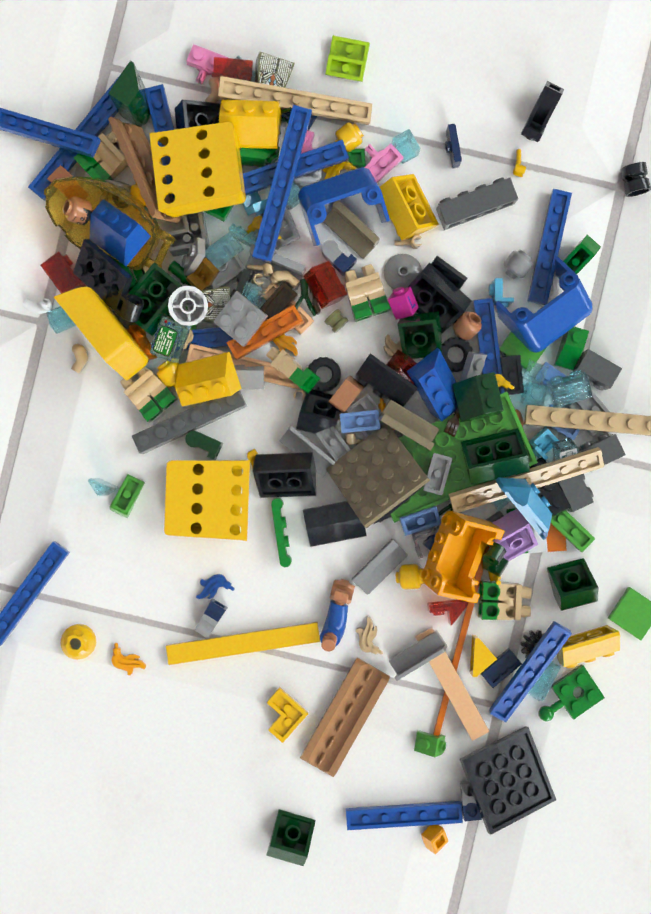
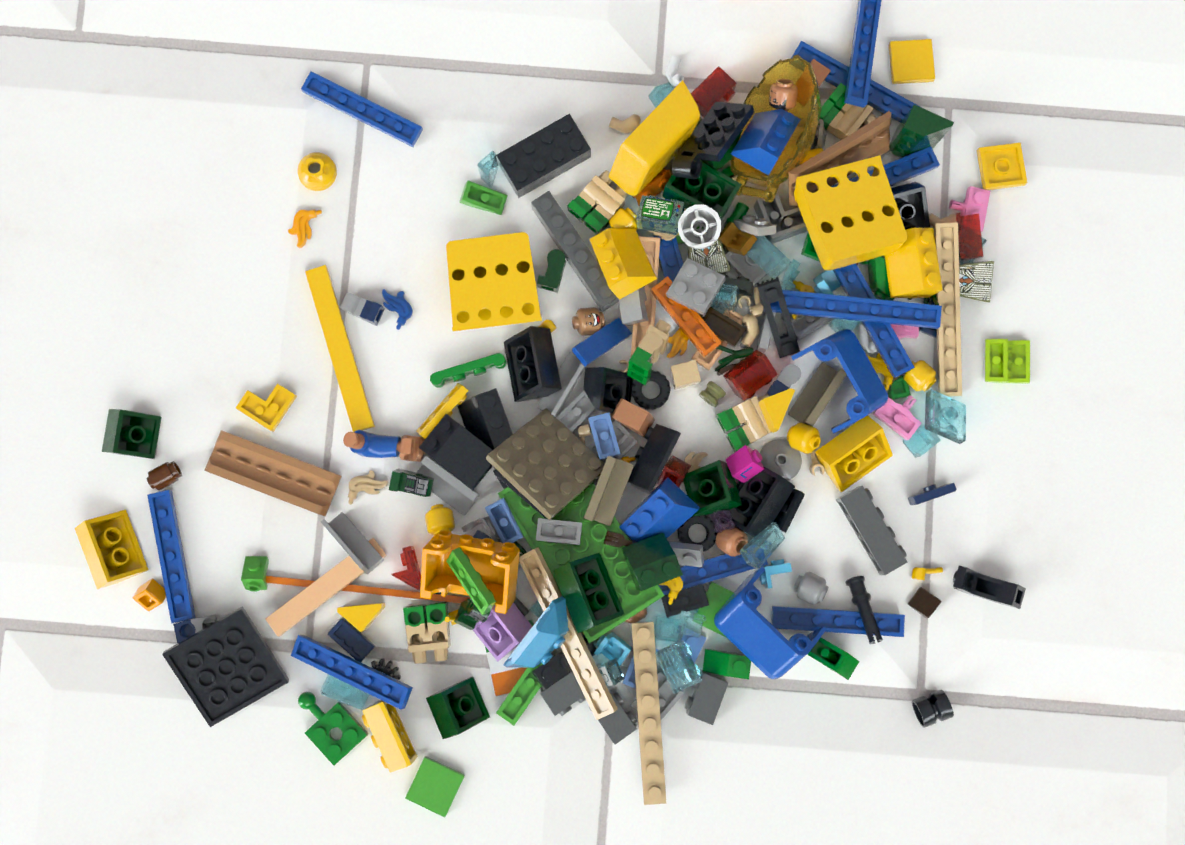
camera: 75 degrees right, 5 degrees down
none -> yellow slope [75,510,148,589]
none -> reddish brown brick [146,461,182,491]
none -> dark green leg [389,468,434,497]
none -> yellow plate [416,383,469,439]
none -> black slope [419,414,493,491]
none -> bright green plate [446,547,496,615]
none -> black brick [496,113,591,198]
none -> medium nougat head [572,307,605,336]
none -> blue tile [572,317,632,367]
none -> tan panel [671,360,701,390]
none -> clear purple plate [711,510,735,533]
none -> clear light blue slope [739,522,785,569]
none -> black container [757,277,800,358]
none -> yellow slope [758,388,795,433]
none -> yellow head [787,422,821,454]
none -> black pin [845,576,883,644]
none -> yellow tile [889,39,935,84]
none -> dark brown slope [907,587,942,618]
none -> clear light blue plate [925,389,966,444]
none -> yellow plate [976,142,1028,190]

